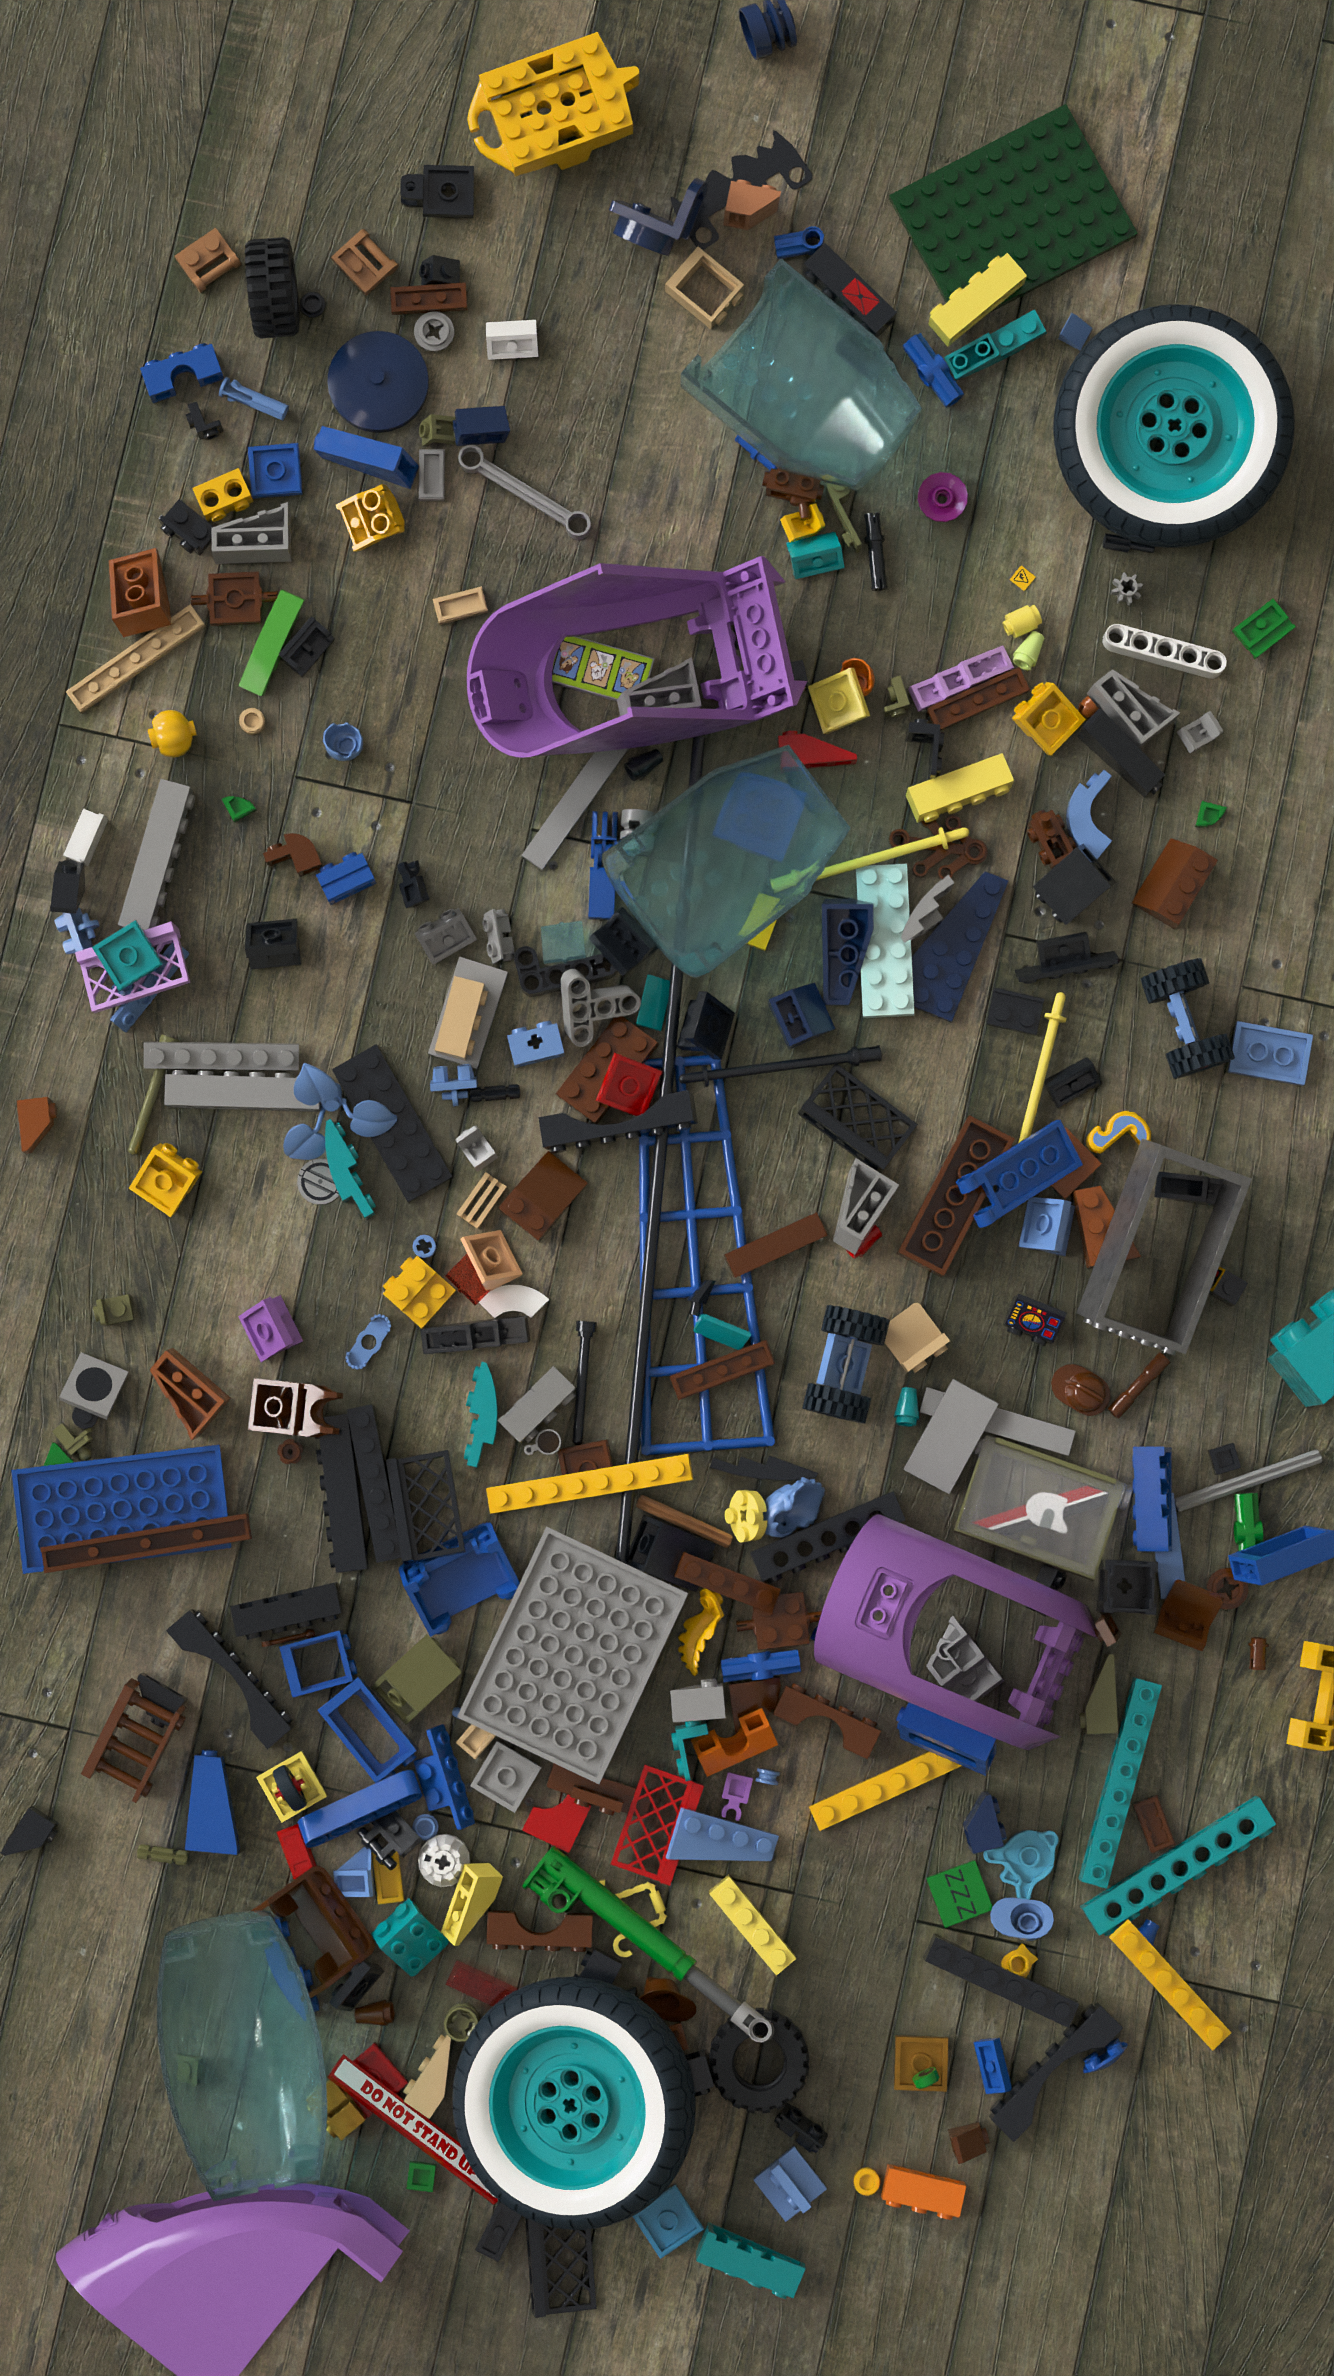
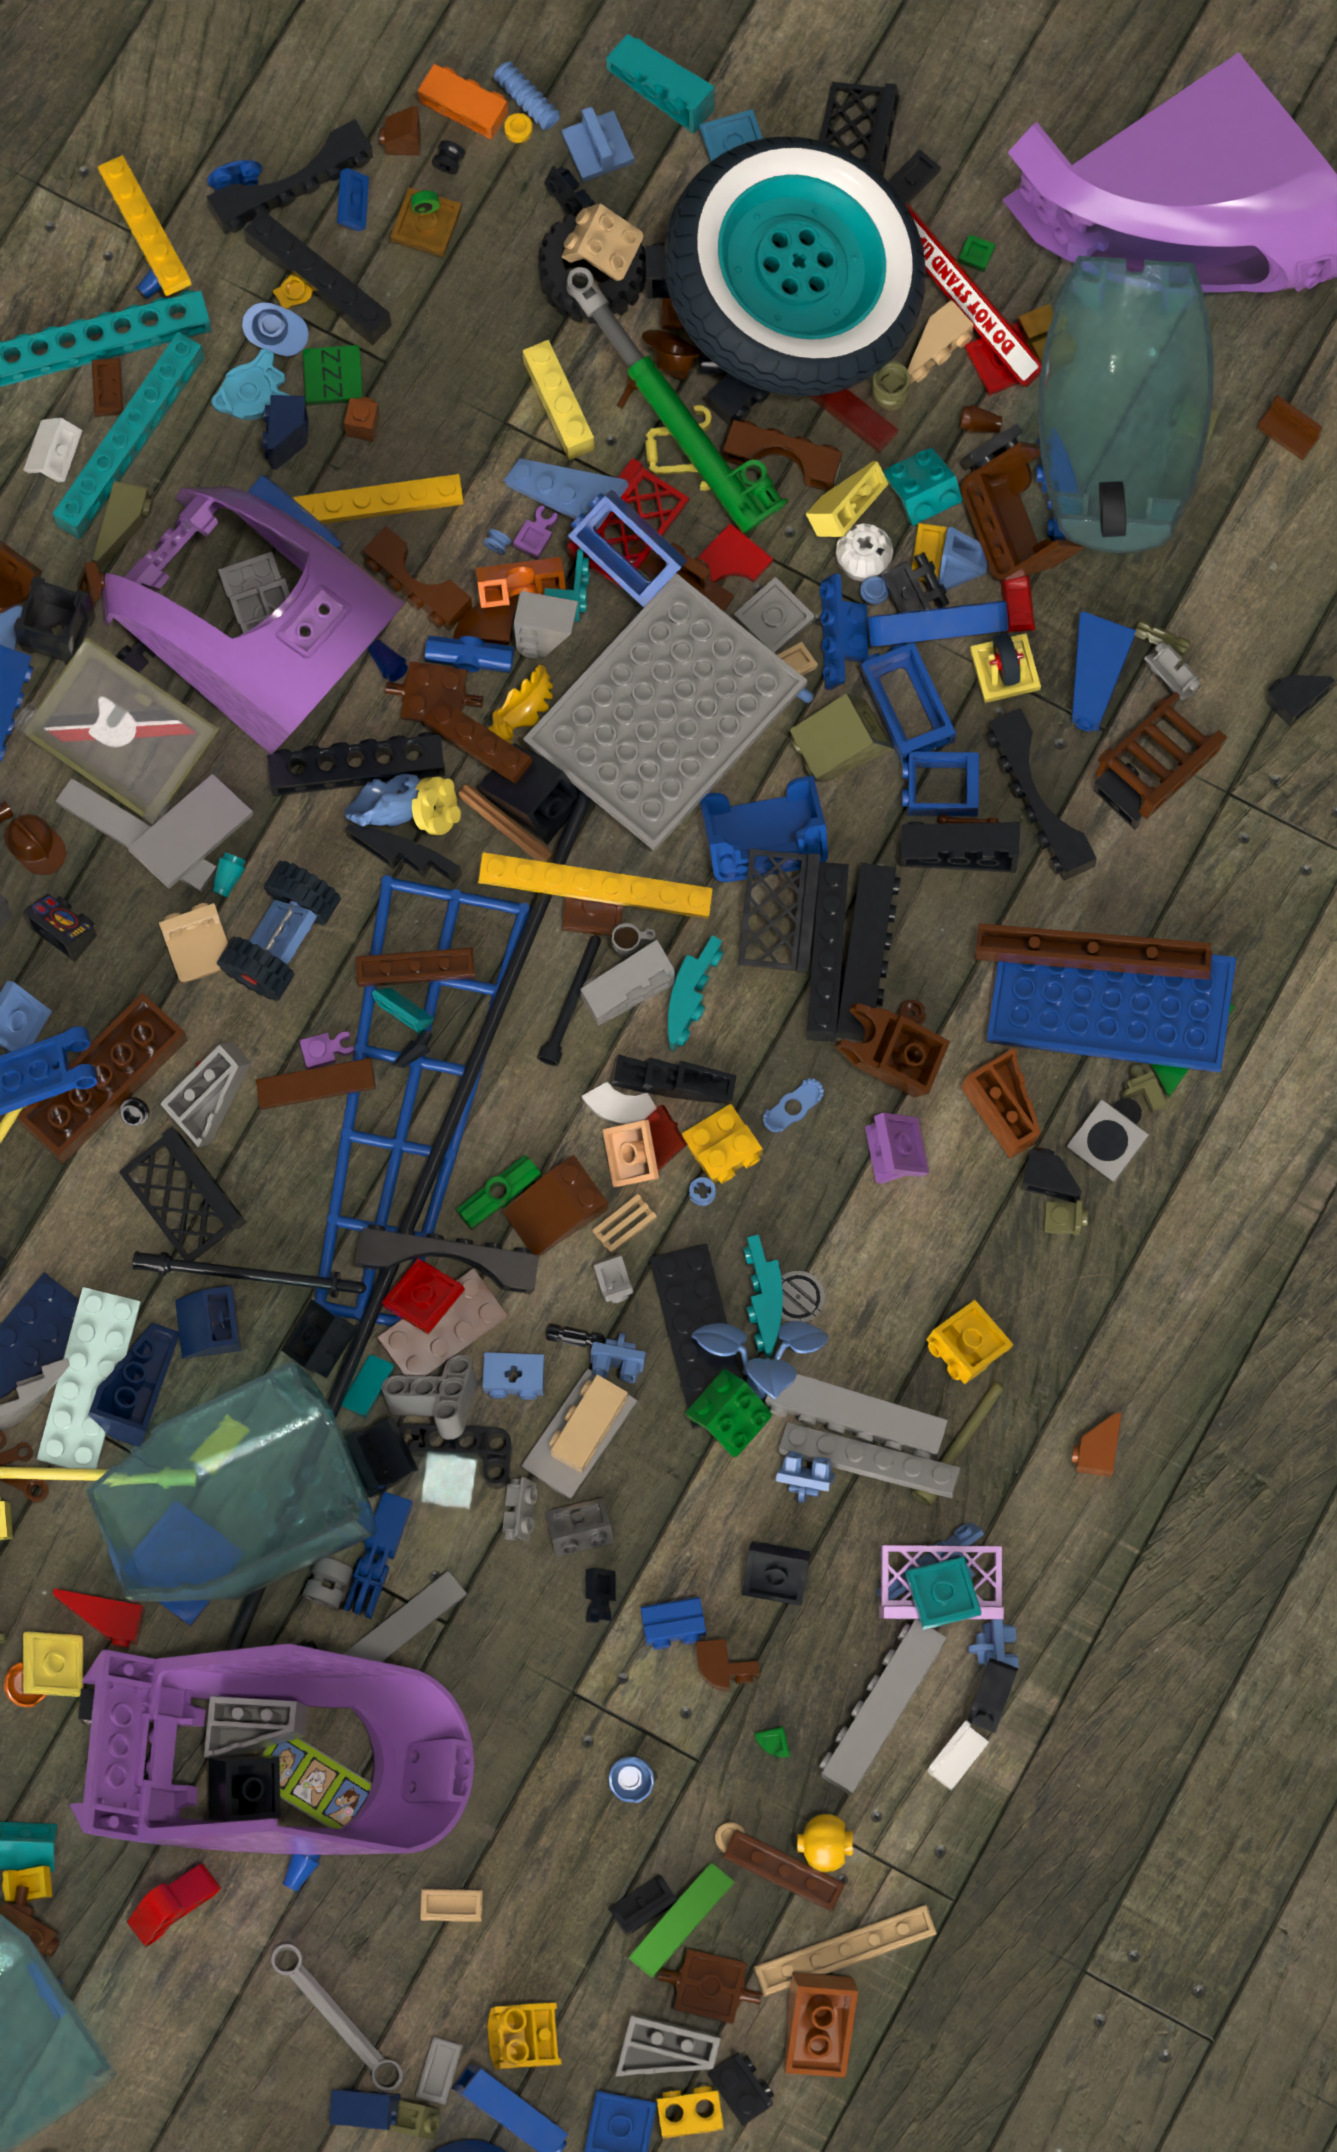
camera: 160 degrees left, 10 degrees down
none -> white panel [24,418,83,482]
none -> black plate [120,1097,150,1126]
none -> red beam [127,1863,221,1947]
none -> black slope [209,1755,280,1822]
none -> medium lavender plate [299,1032,354,1070]
none -> dark orange brick [344,397,380,442]
none -> black wheel [432,140,466,174]
none -> green piece [456,1155,541,1230]
none -> medium blue piece [493,61,560,130]
none -> tan bracket [561,203,643,281]
none -> blue piece [568,489,687,607]
none -> reddish brown hand [617,374,638,409]
none -> green bracket [685,1369,772,1457]
none -> reddish brown tile [722,1829,845,1912]
none -> medium blue hips [776,1451,836,1503]
none -> black slope [1021,1148,1082,1203]
none -> black tyre [1099,481,1126,537]
none -> light grey hinge [1144,642,1202,700]
none -> reddish brown panel [1257,395,1323,461]

